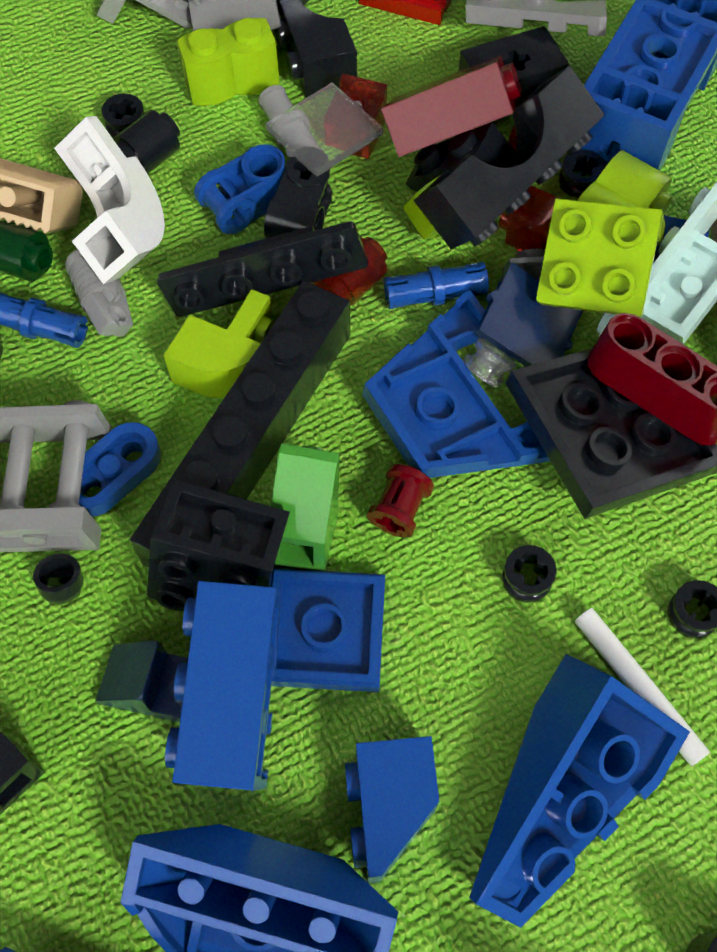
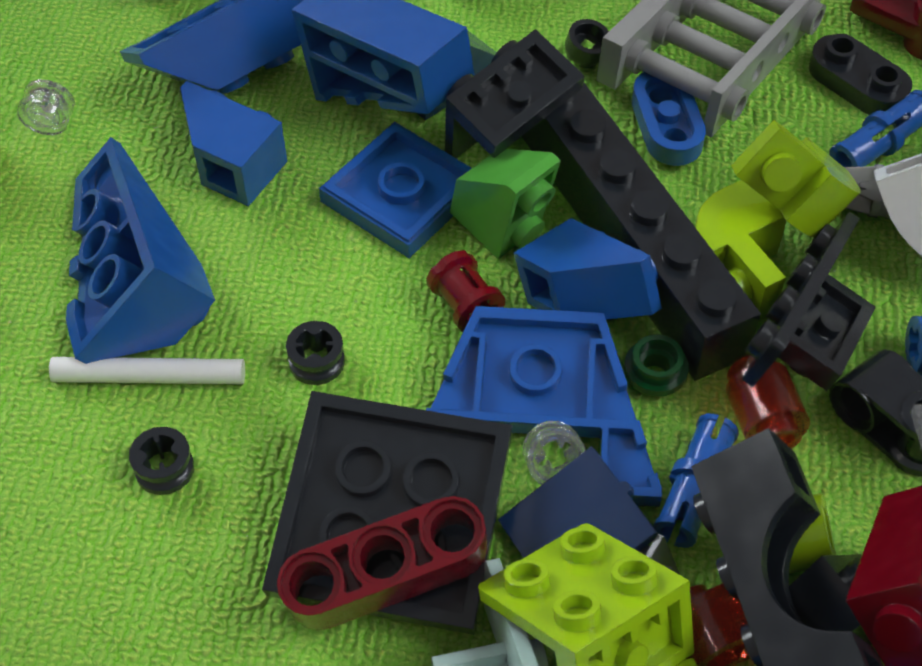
camera: 125 degrees right, 10 degrees down
none -> blue slope [513,218,662,320]
none -> dark green plate [624,334,689,397]
none -> lime brick [731,120,861,237]

